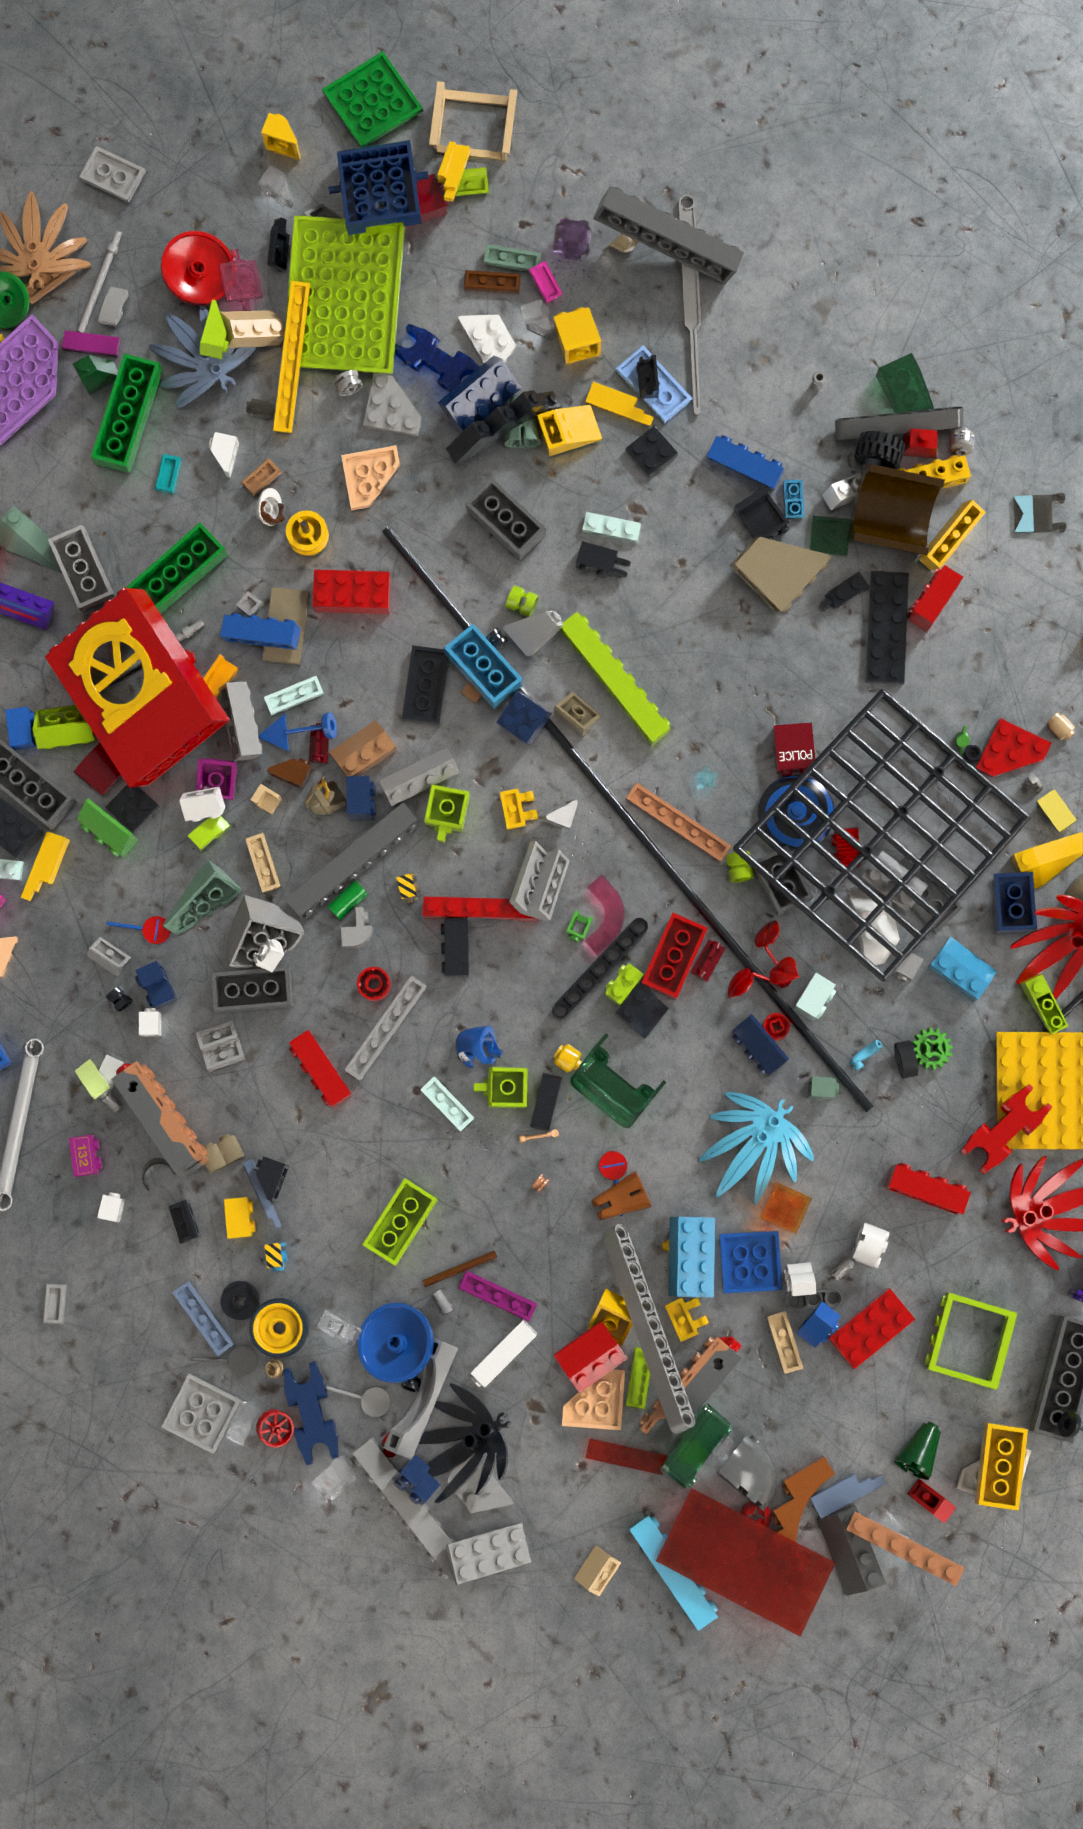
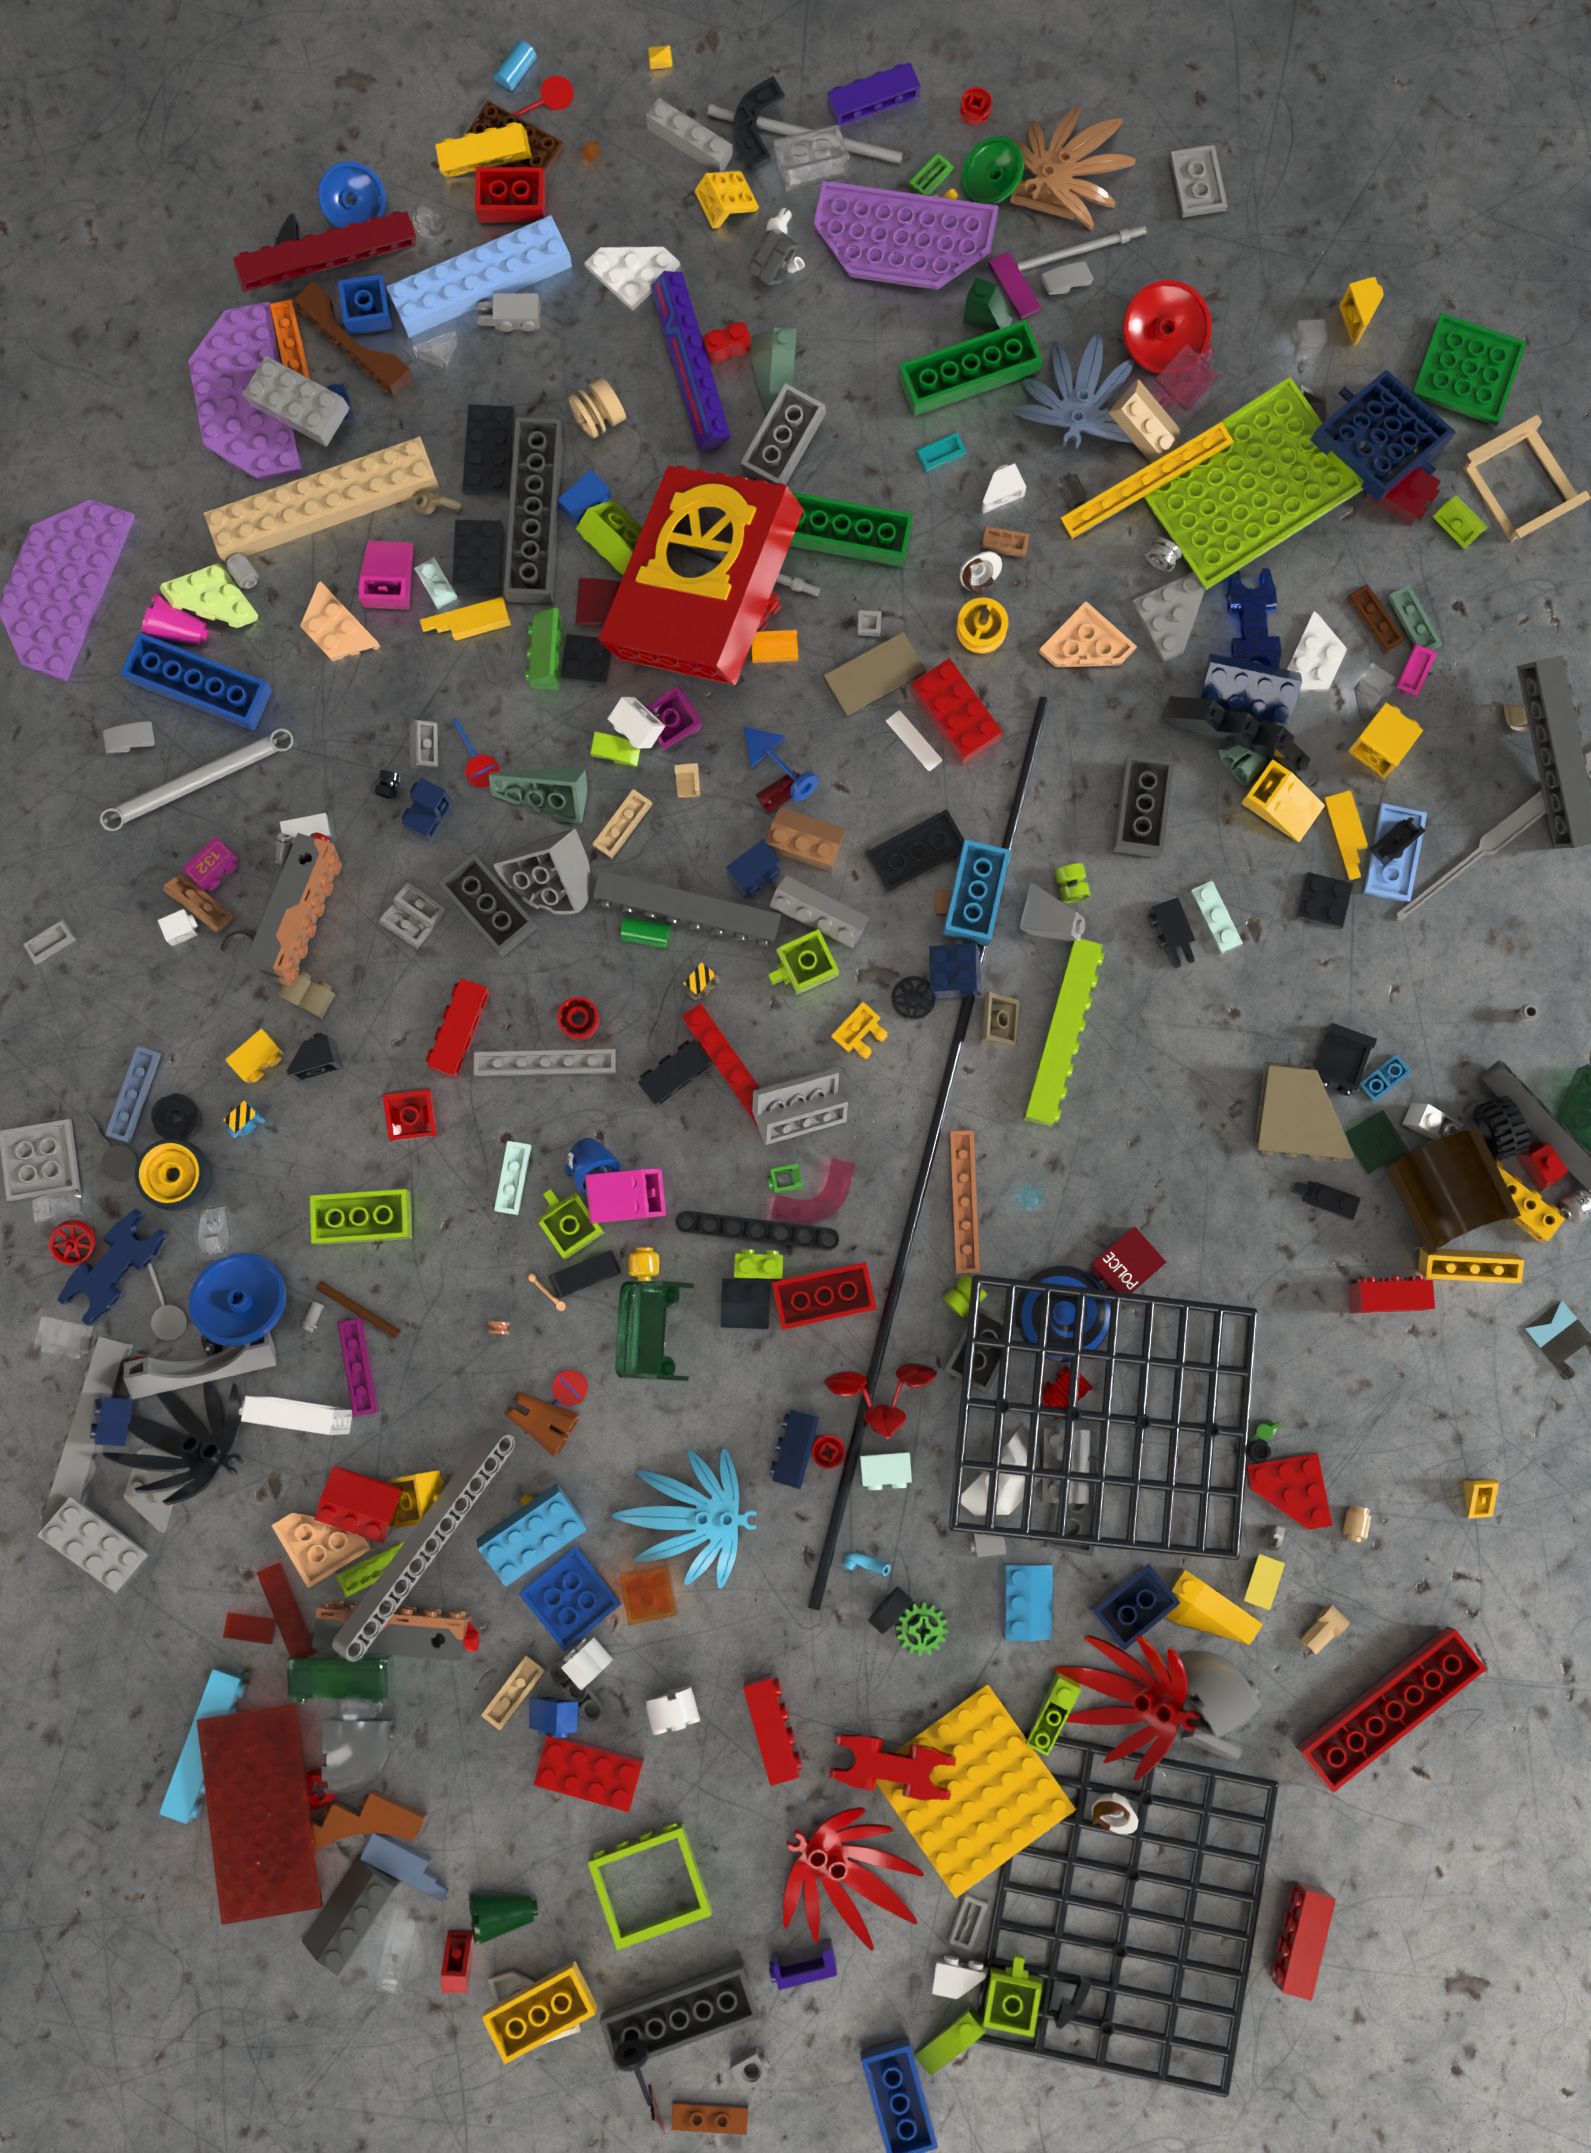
camera: 50 degrees right, 0 degrees up
yellowish green slope [75,1059,110,1099] -> none
white brick [139,1008,161,1037] -> none
black hinge [168,1200,201,1244] -> none
lime slope [200,300,229,359] -> none
light grey brick [219,681,262,761] -> none
blue brick [220,613,301,650] -> none
sand blue piece [243,1160,282,1228] -> none
white brick [253,939,284,972] -> none
light aqua plate [264,676,324,716] -> none
tan plate [265,1358,284,1378] -> none
black hinge [267,217,290,271] -> none
reddish brown slope [267,758,313,790] -> none
dark tan helmet [304,776,347,815] -> none
light grey brick [341,907,373,949] -> none
yellow piece [437,141,470,202] -> none
black wheel [486,628,508,651] -> none
slope [538,799,578,829] -> none
clear purple brick [553,218,592,260] -> none
tan panel [574,1545,621,1597] -> none
yellow plate [665,1297,709,1342] -> none
dark red hinge [691,939,726,982] -> none
blue brick [707,435,785,490] -> none
sand green brick [807,1076,839,1100] -> none
light grey pin [830,1256,855,1281] -> none
nougat plate [846,1511,965,1586] -> none
black plate [866,571,909,685] -> none
none -> medium nougat plate [163,873,234,933]
none -> clear red tile [223,1612,277,1645]
none -> red slope [382,1088,437,1142]
none -> dark pink slope [585,1168,666,1223]
none -> white sticker [886,710,942,771]
none -> black wheel [891,976,936,1020]

